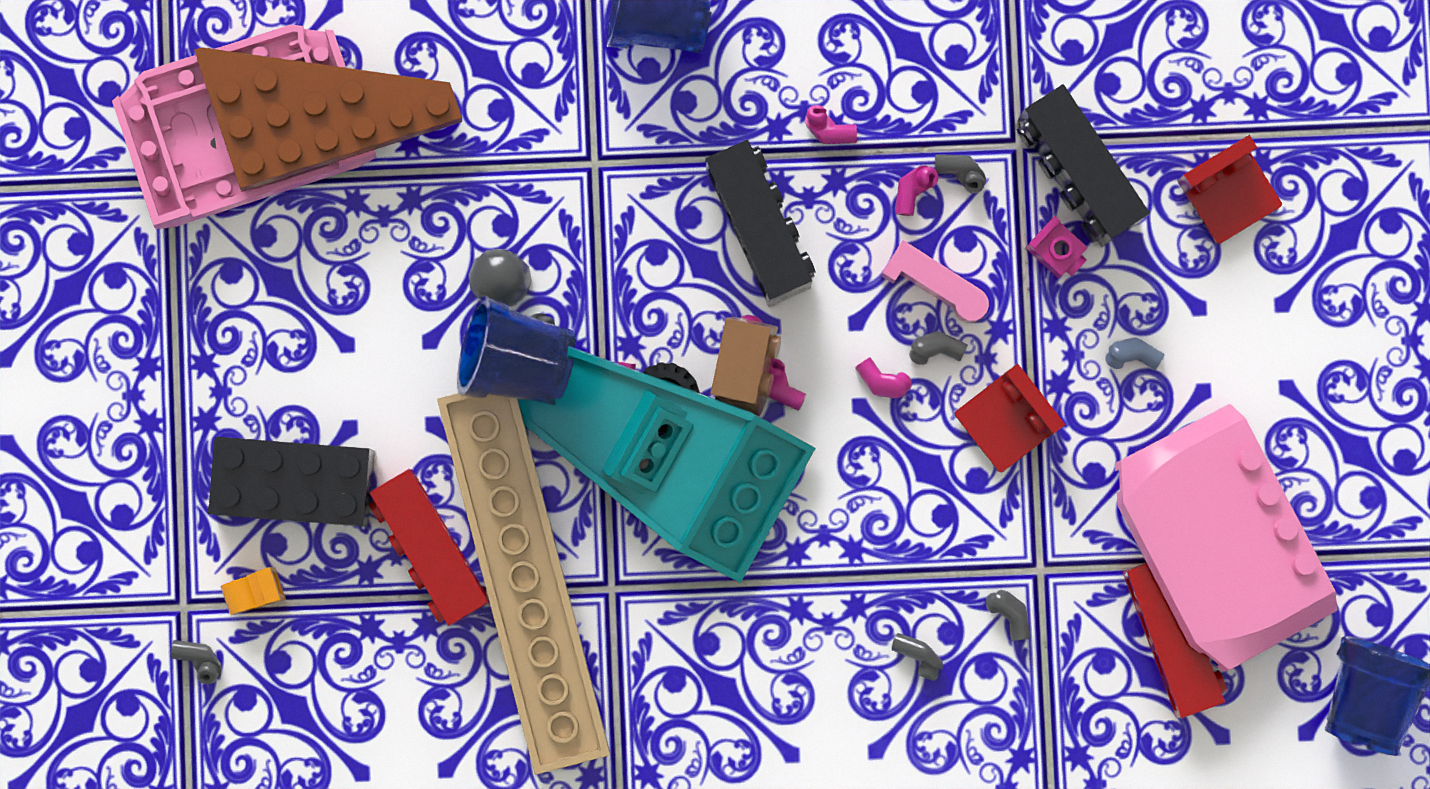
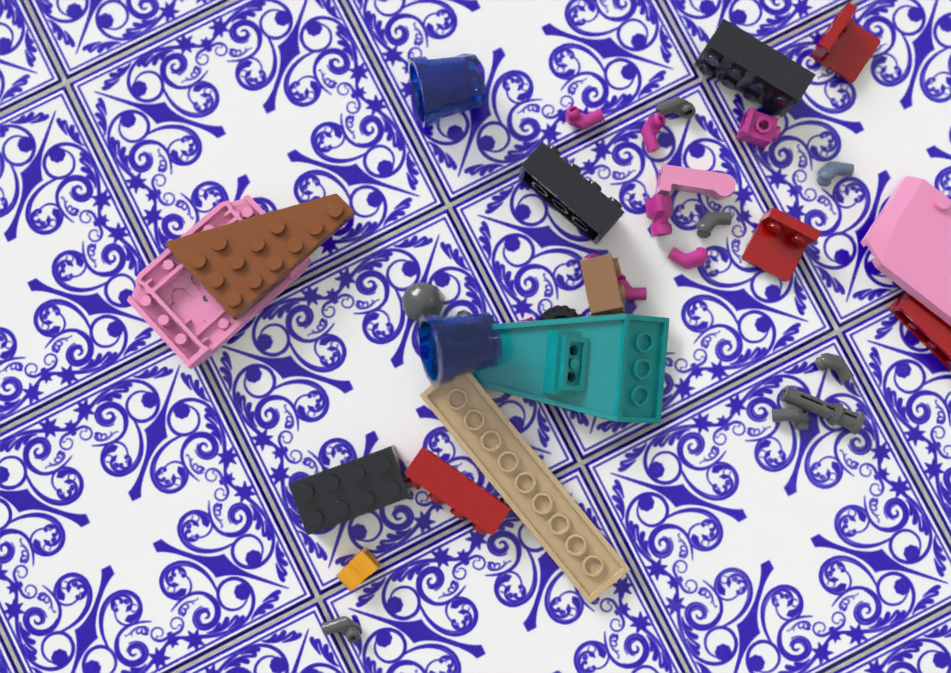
camera: 30 degrees left, 0 degrees up
none -> dark pink piece [645,194,673,237]
none -> dark grey pin [780,385,865,435]

